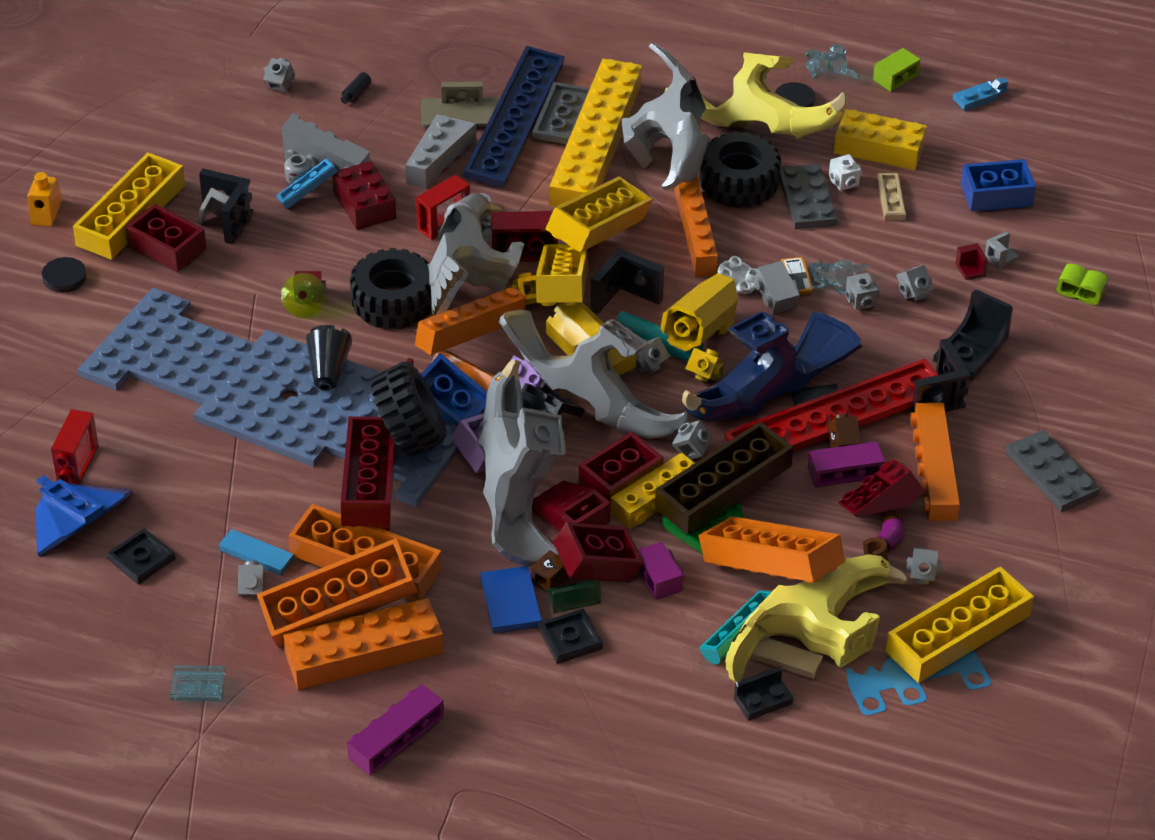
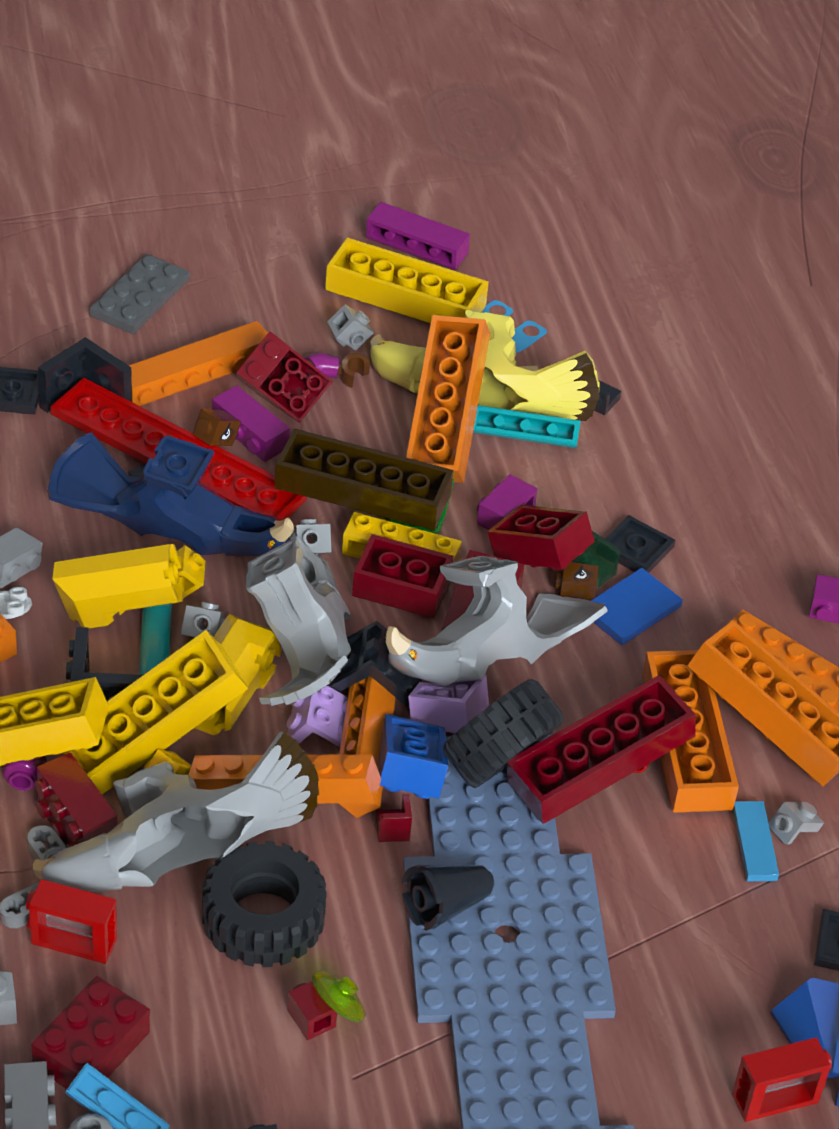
camera: 125 degrees left, 0 degrees up
none -> magenta brick [366,202,470,270]

